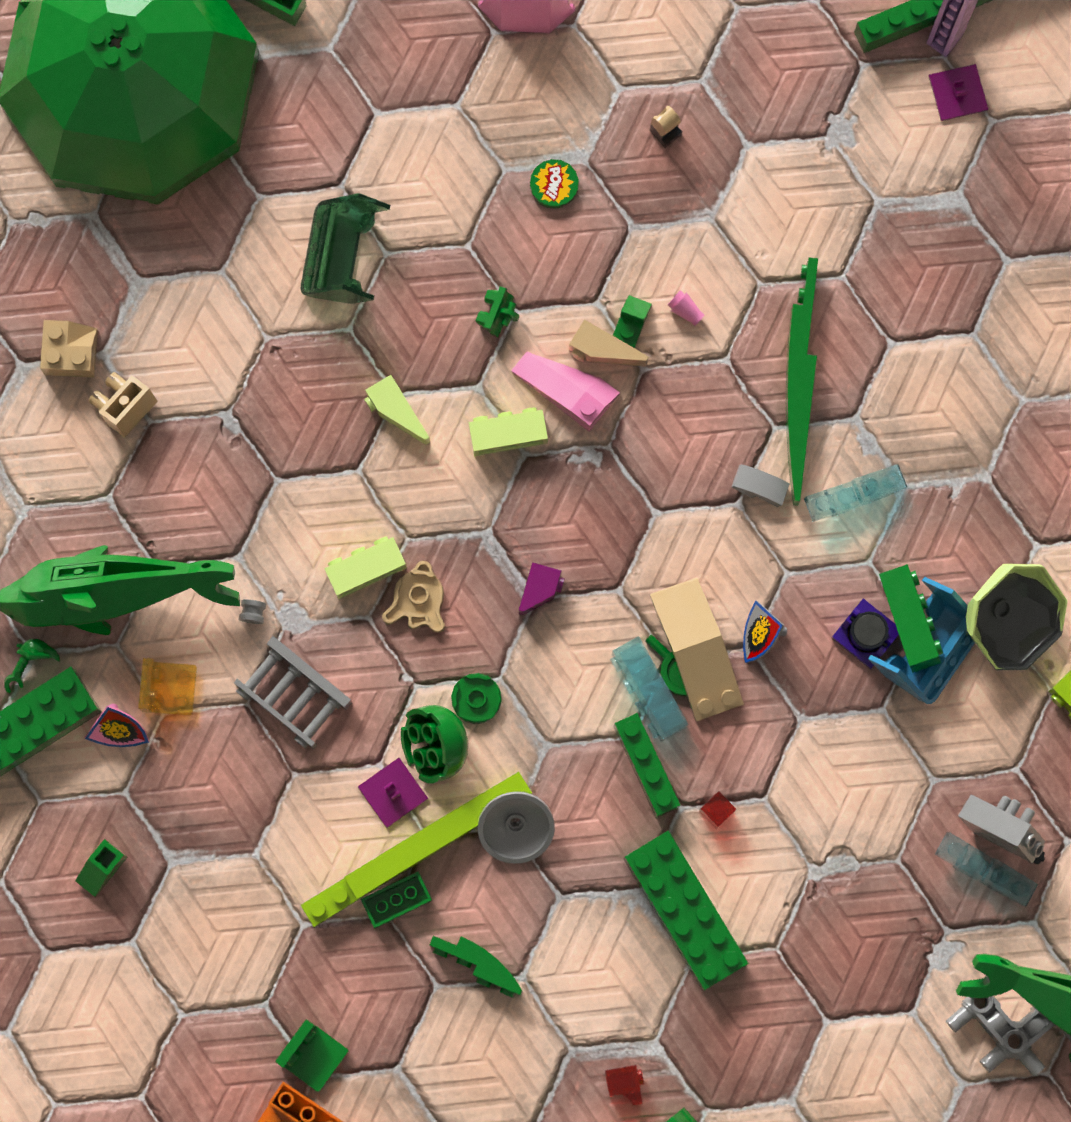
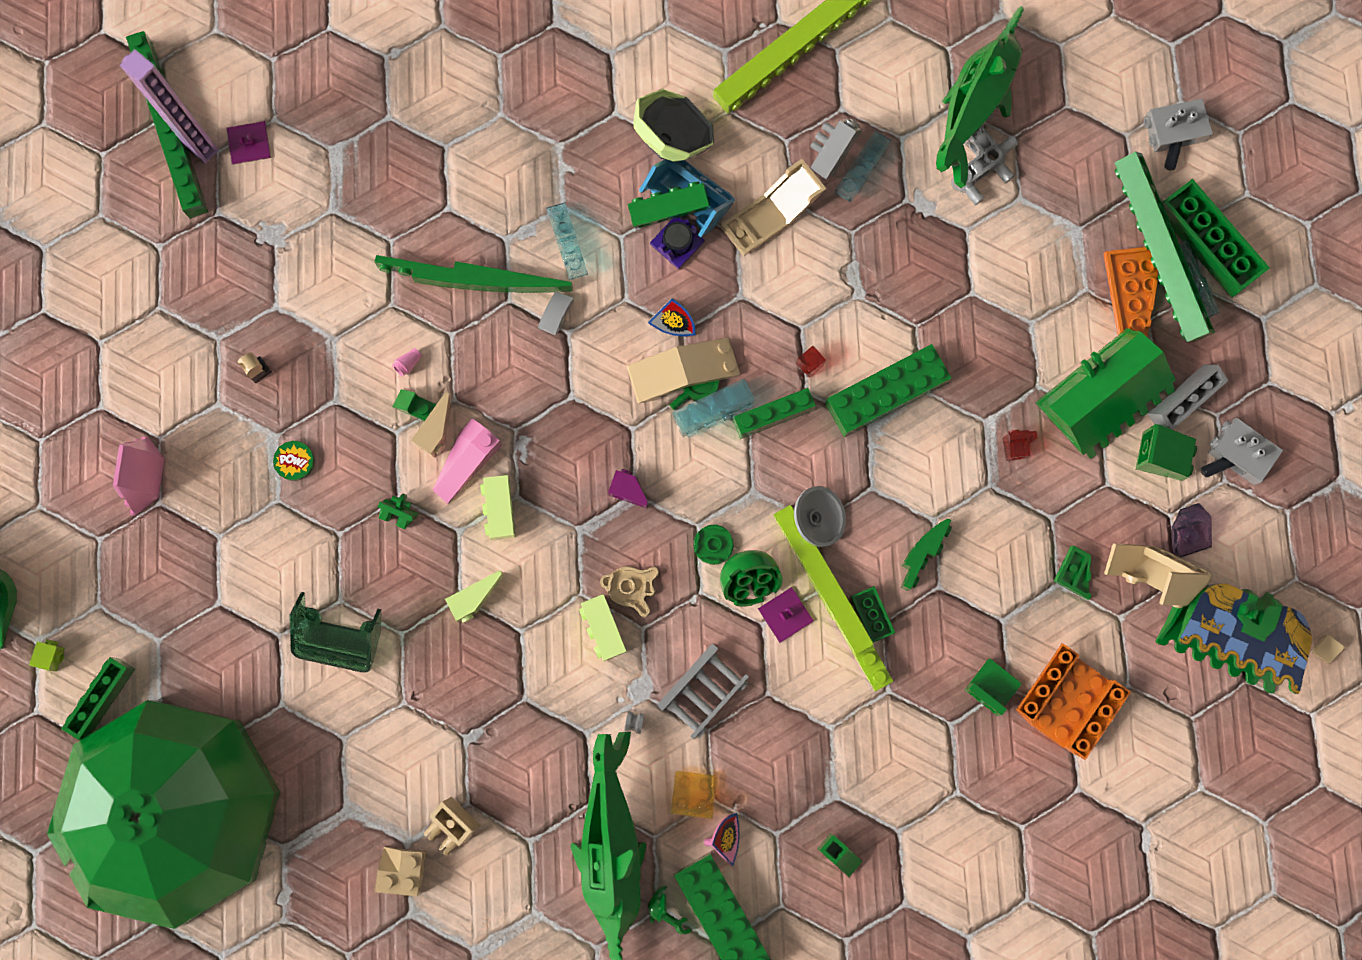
camera: 90 degrees left, 0 degrees up
none -> tan windscreen [720,159,826,257]

